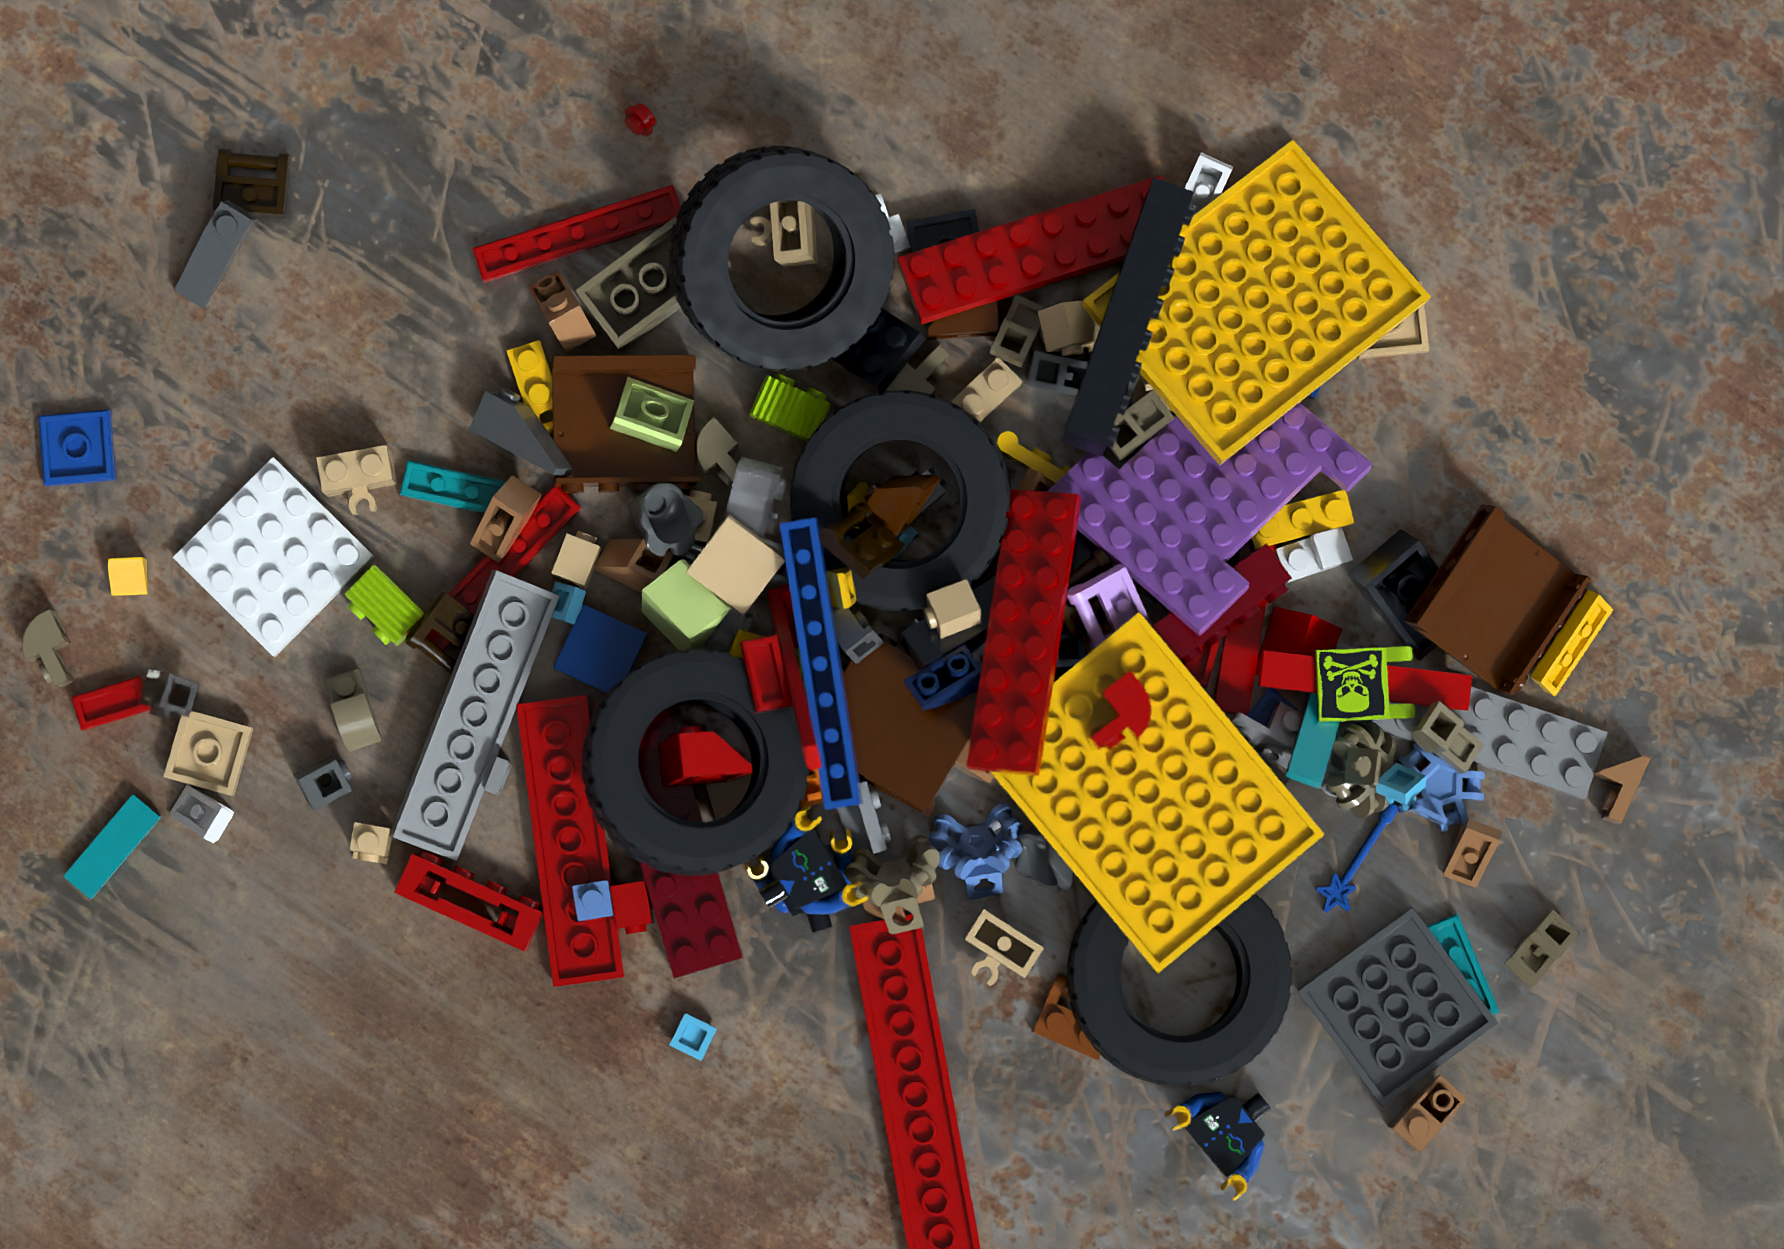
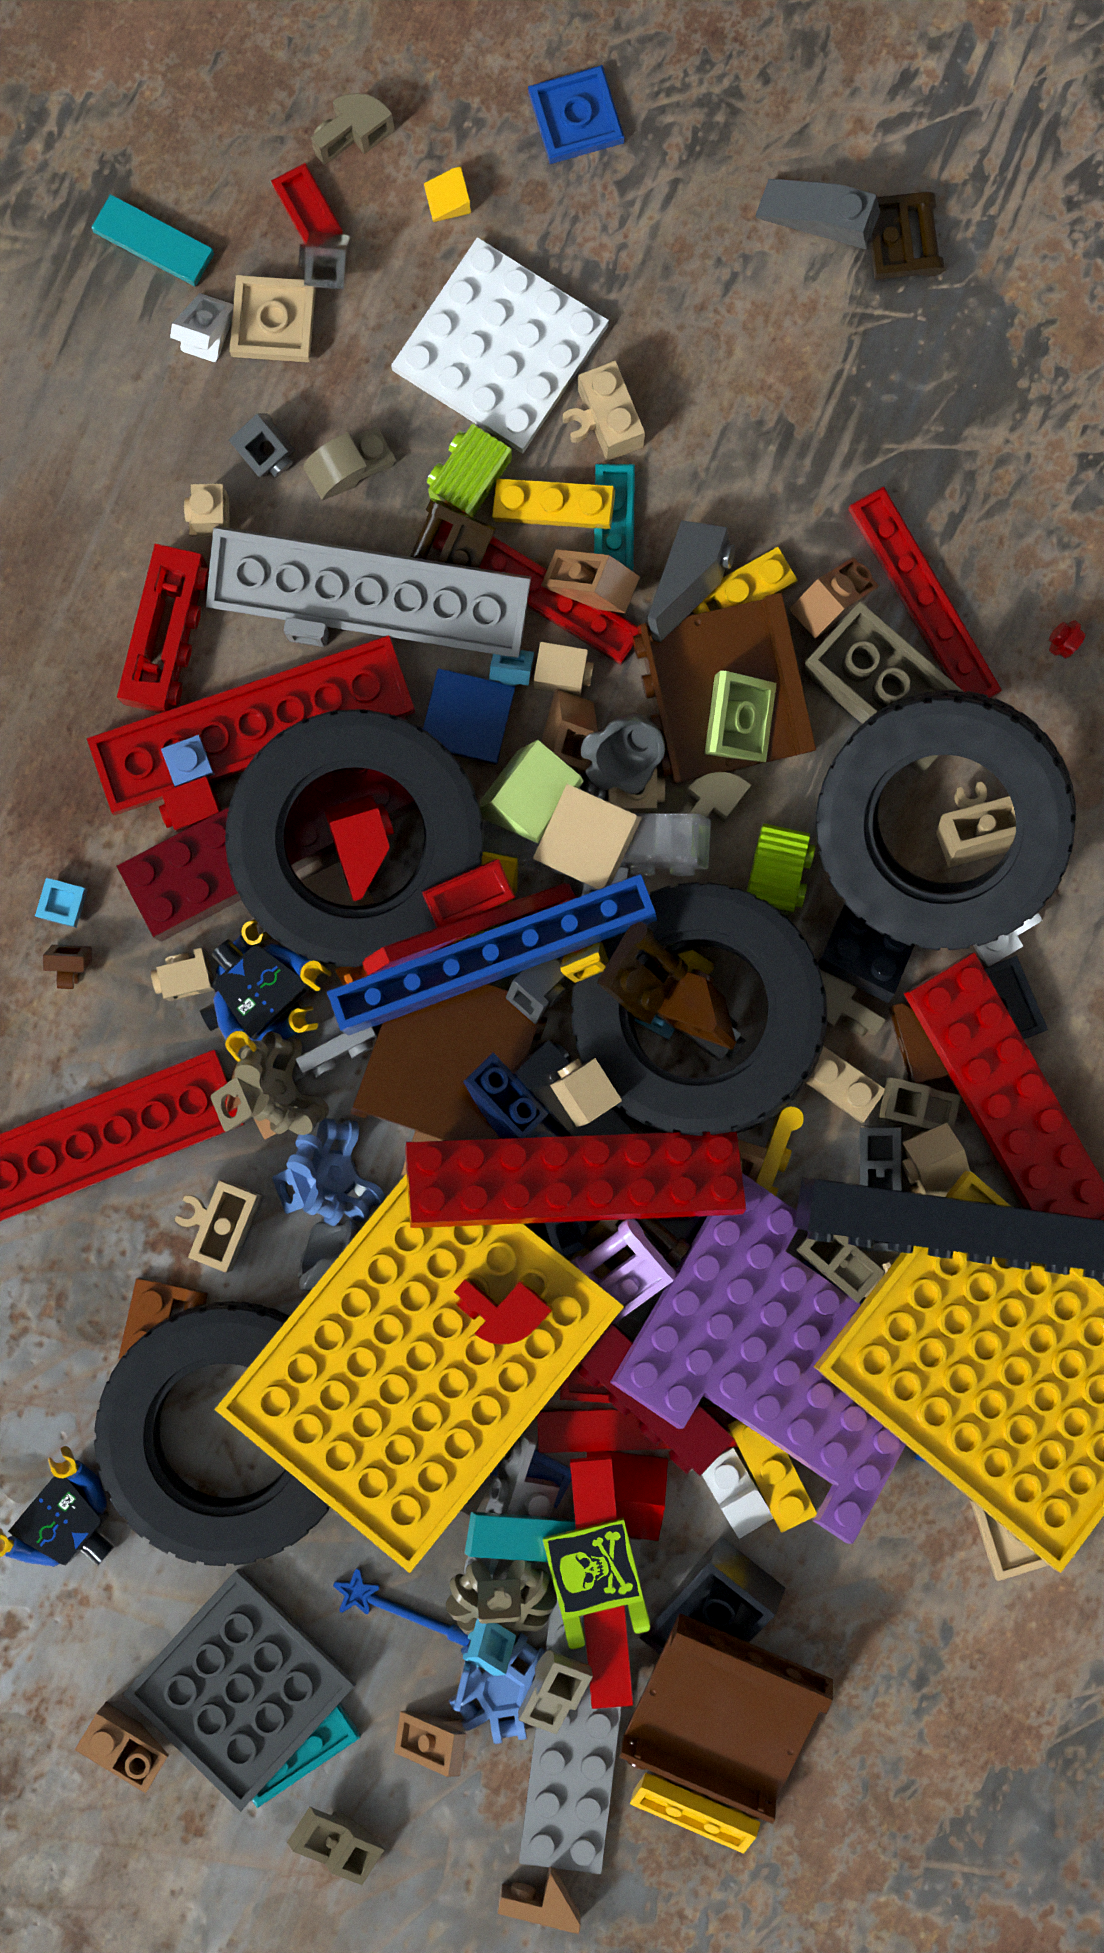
camera: 85 degrees right, 0 degrees up
none -> reddish brown tile [43,945,92,989]
none -> tan brick [151,948,214,1001]
none -> yellow plate [492,479,615,529]

